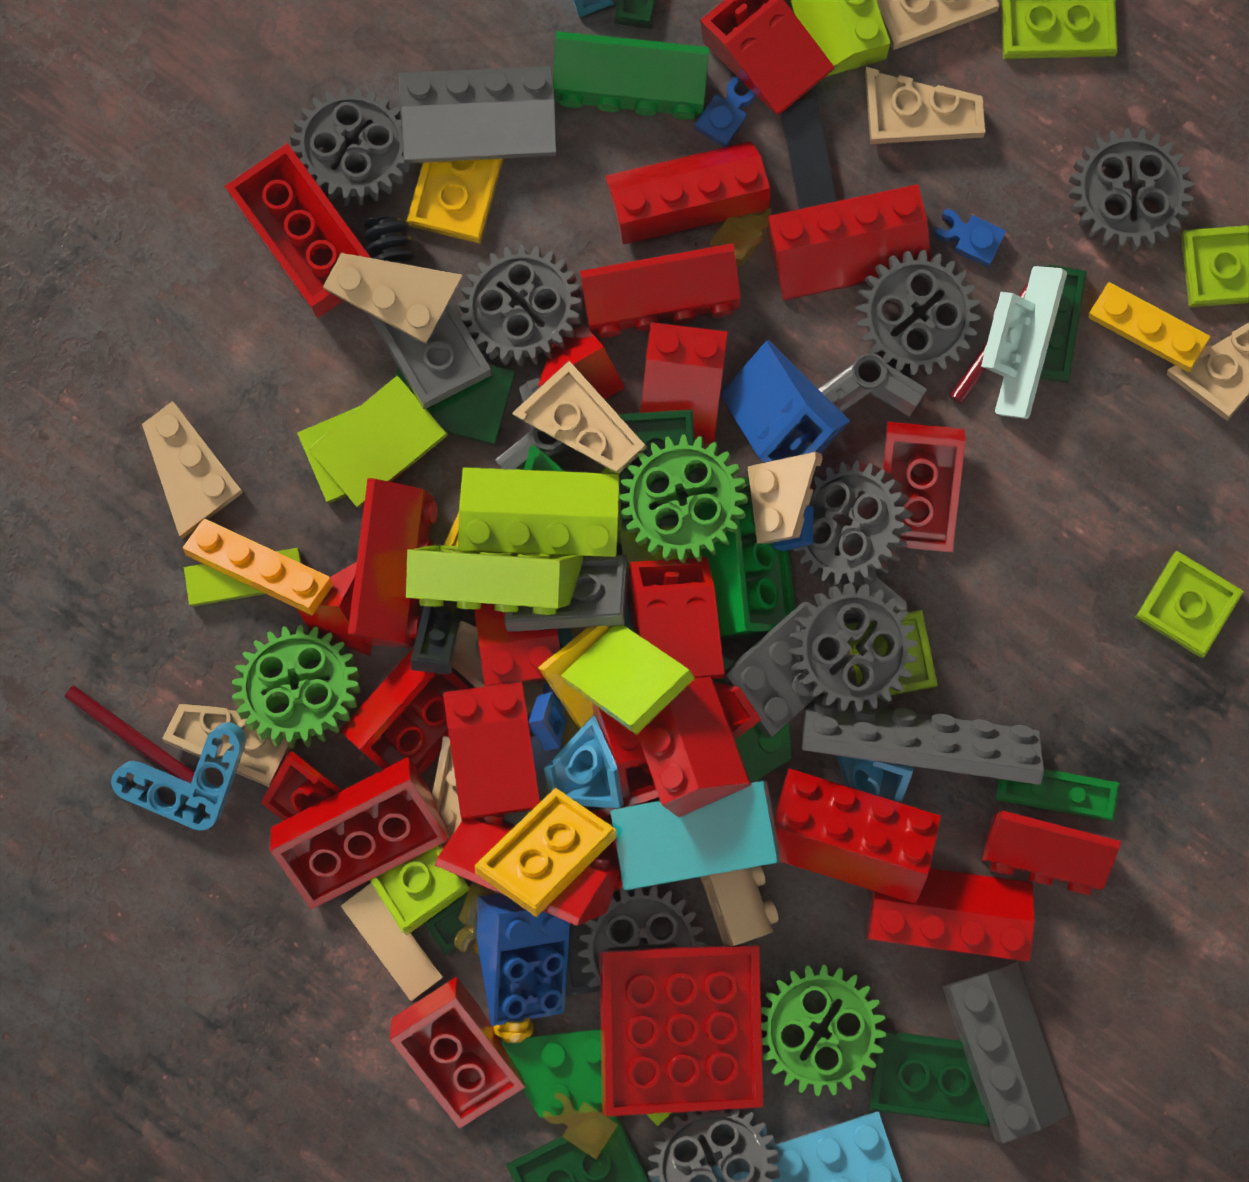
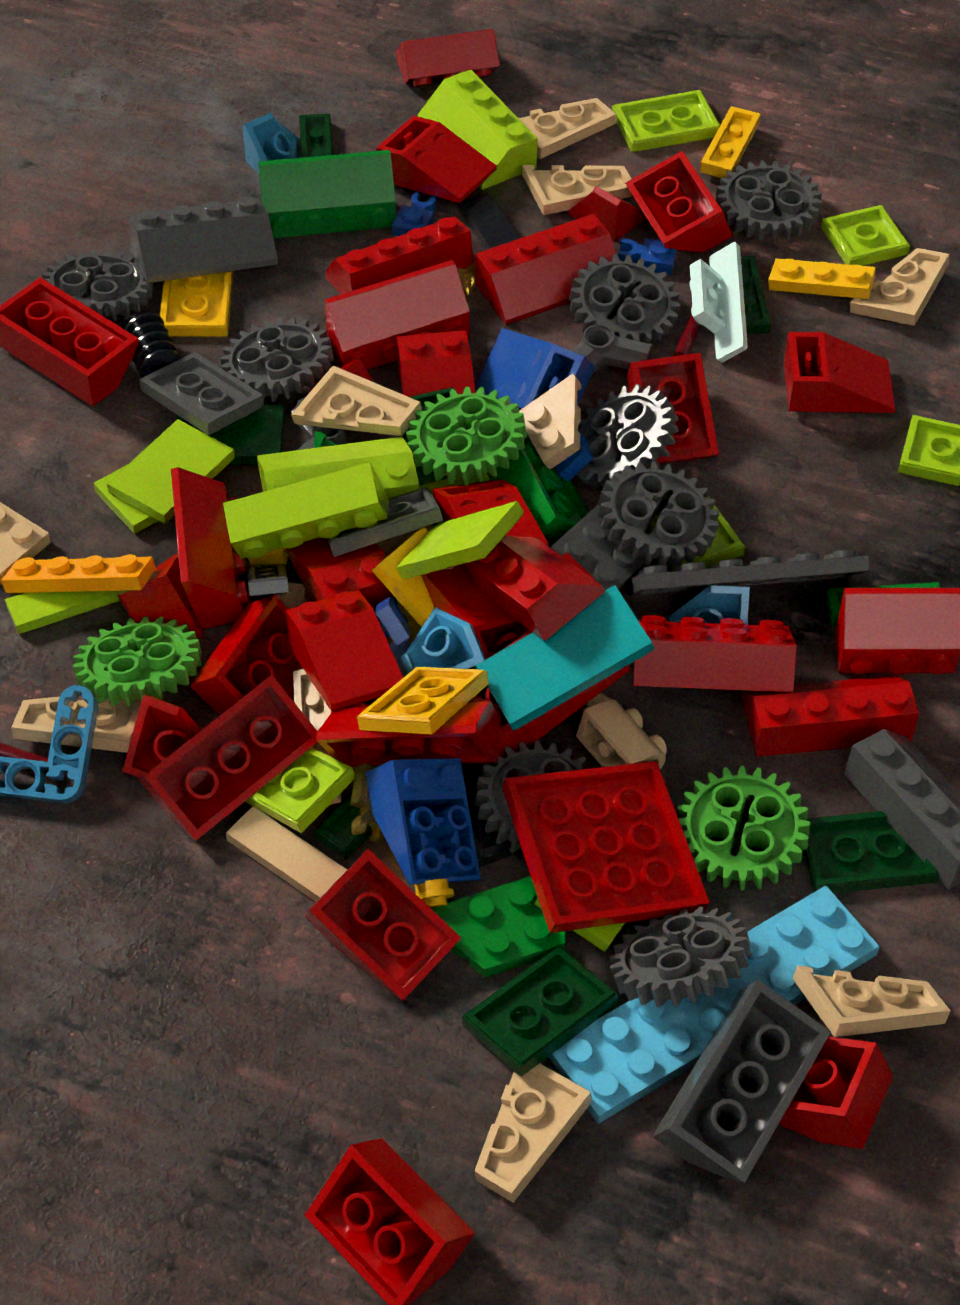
camera: 20 degrees left, 30 degrees down
tan wing [323,253,463,344] -> none
clear yellow plate [542,1092,618,1159] -> none
none -> red slope [566,186,646,242]
none -> red slope [625,151,733,253]
none -> yellow plate [700,106,761,178]
none -> red slope [784,332,895,413]

